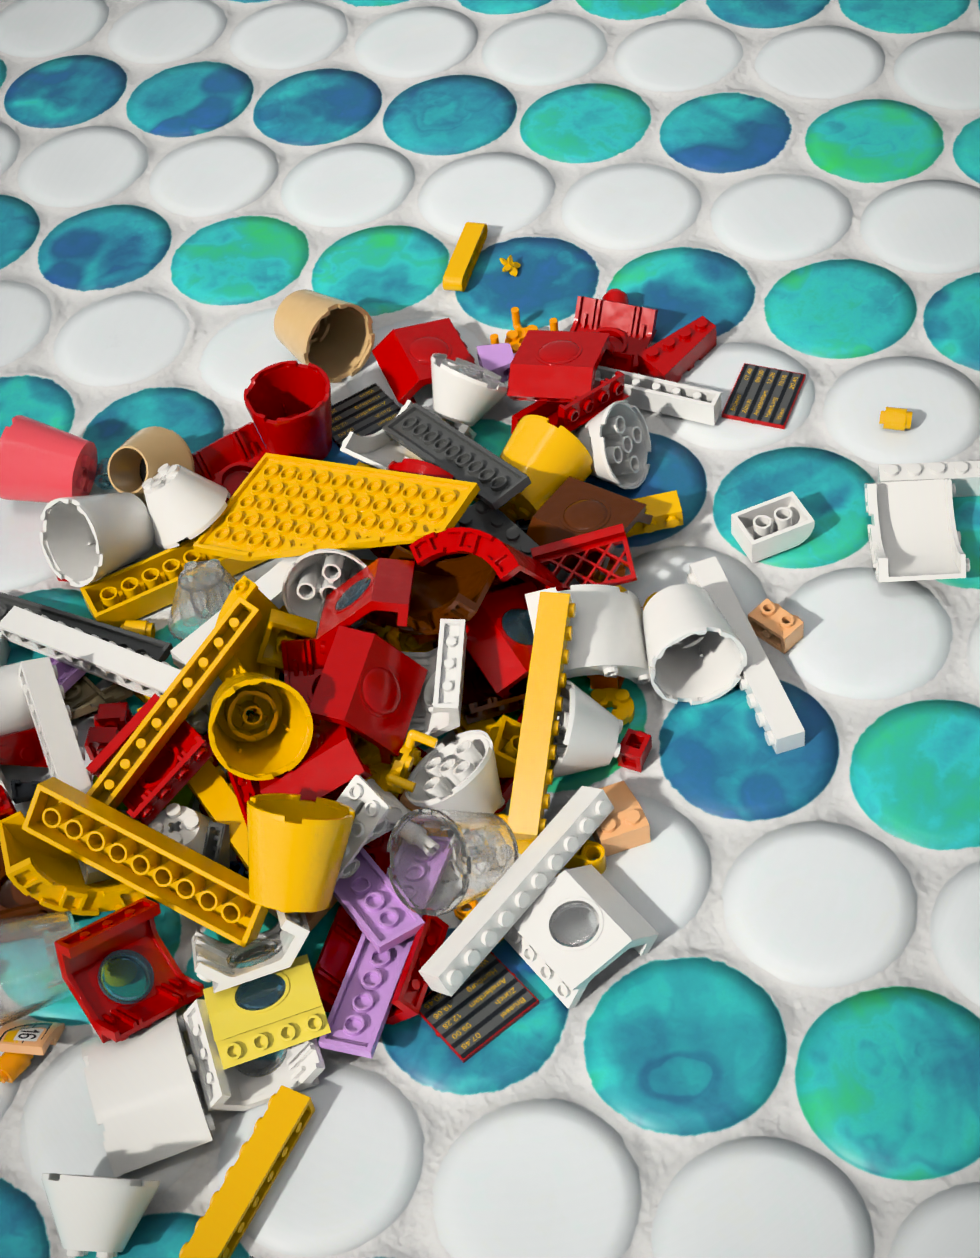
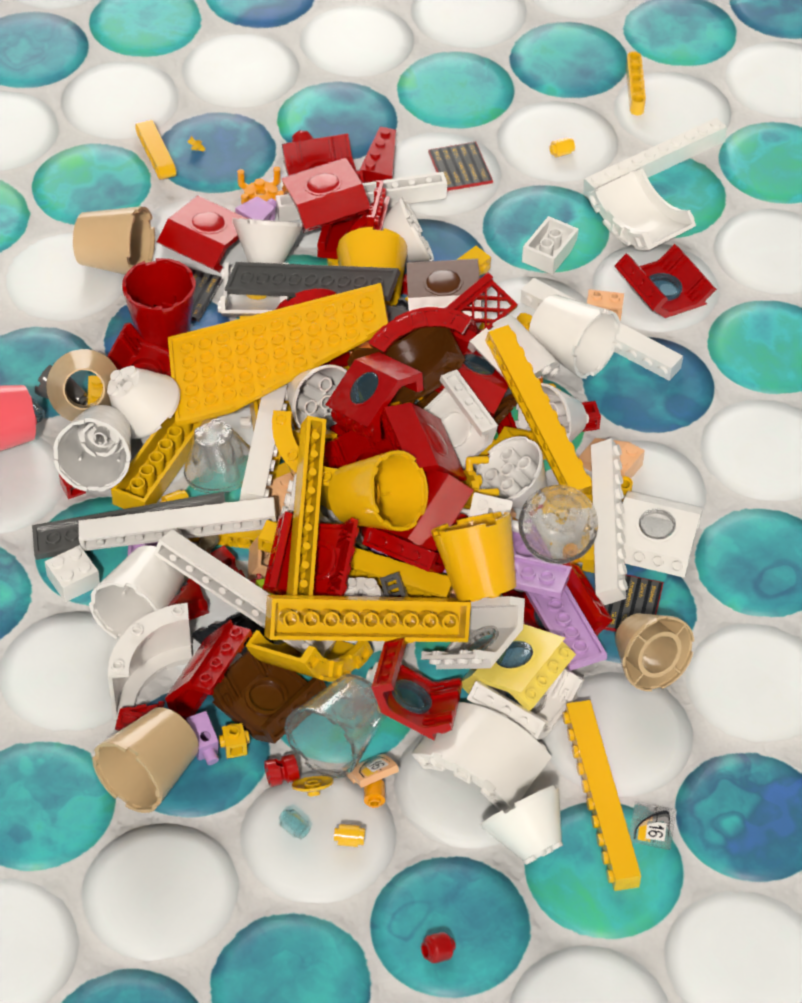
camera: 45 degrees left, 0 degrees up
none -> red panel [614,244,717,318]
none -> tan cone [615,613,695,691]

